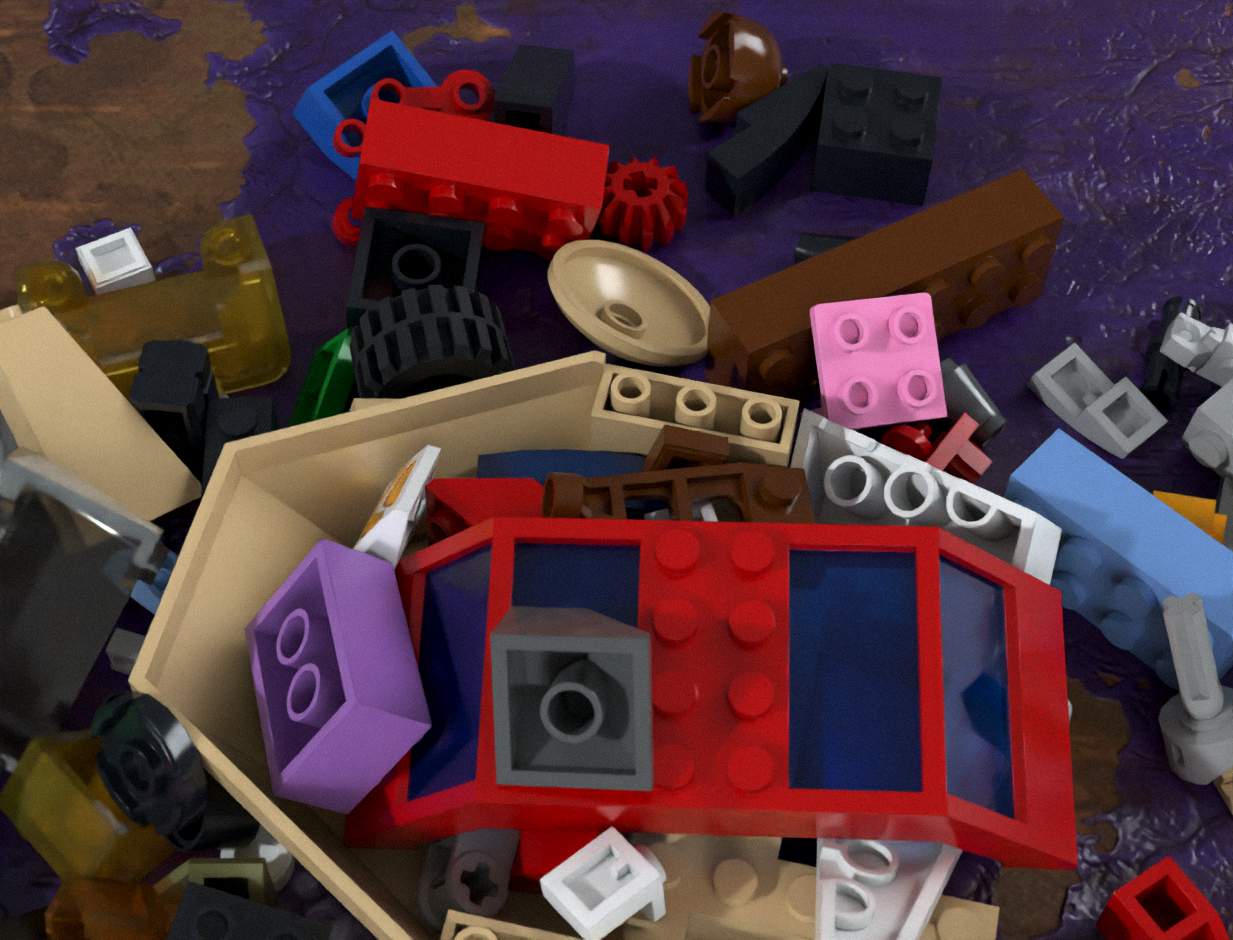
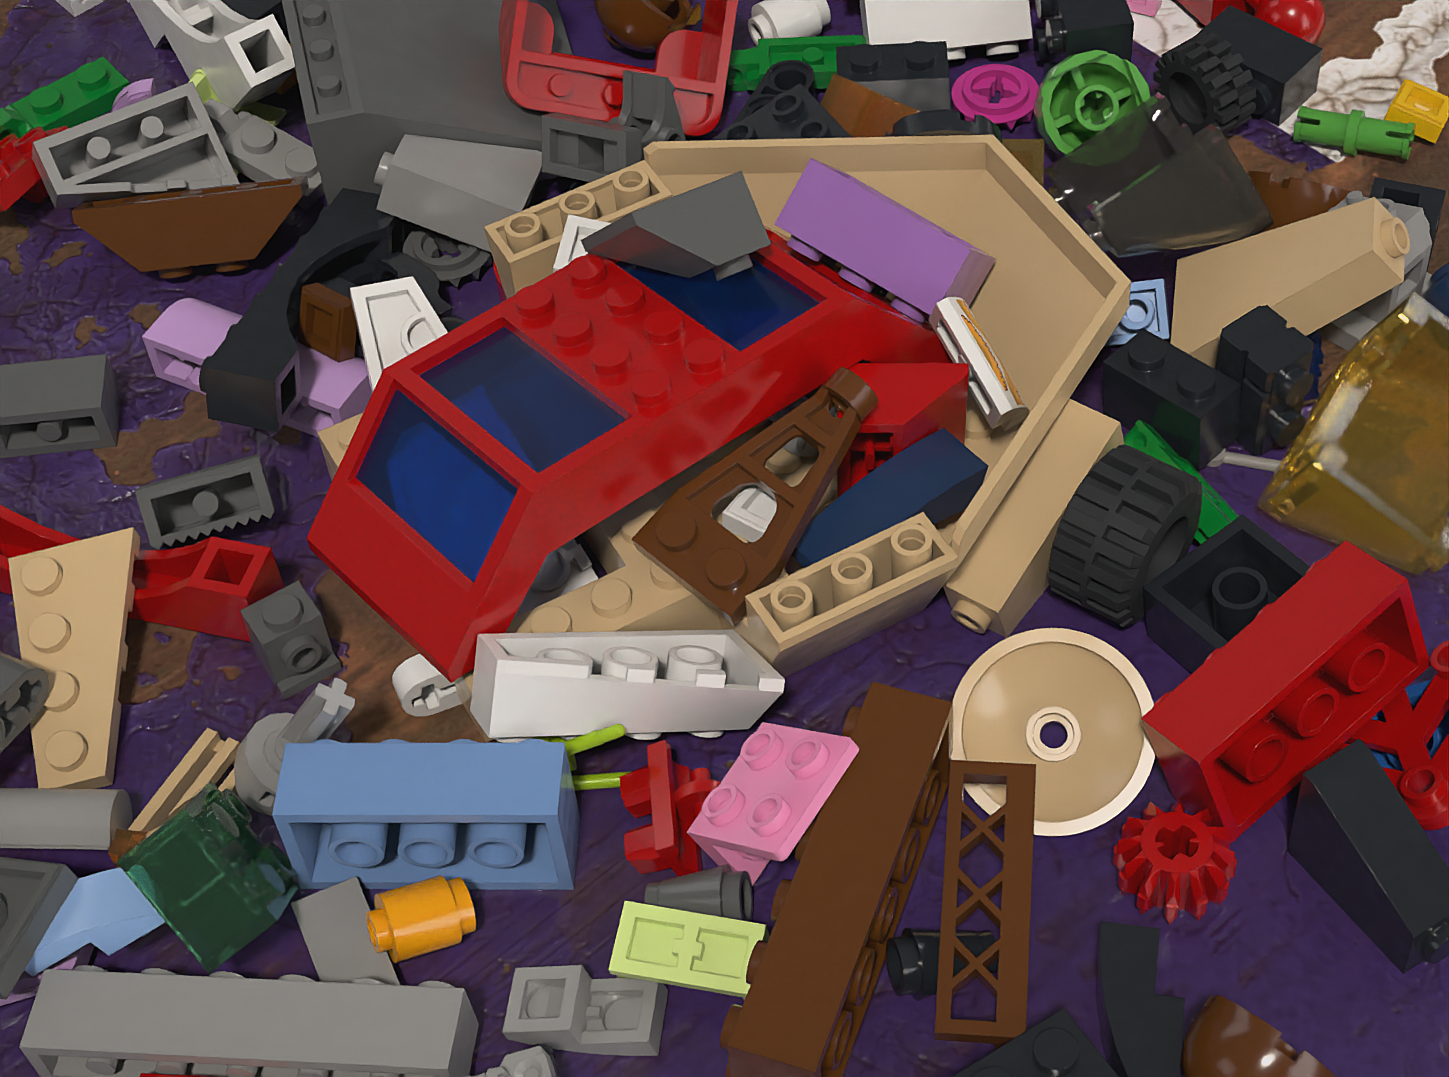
camera: 145 degrees right, 5 degrees down
reddish brown tile [642,424,729,472] -> none
none -> dark grey brick [240,581,342,700]
none -> yellowish green hinge [608,901,770,1000]
none -> reddish brown fence [935,760,1036,1050]

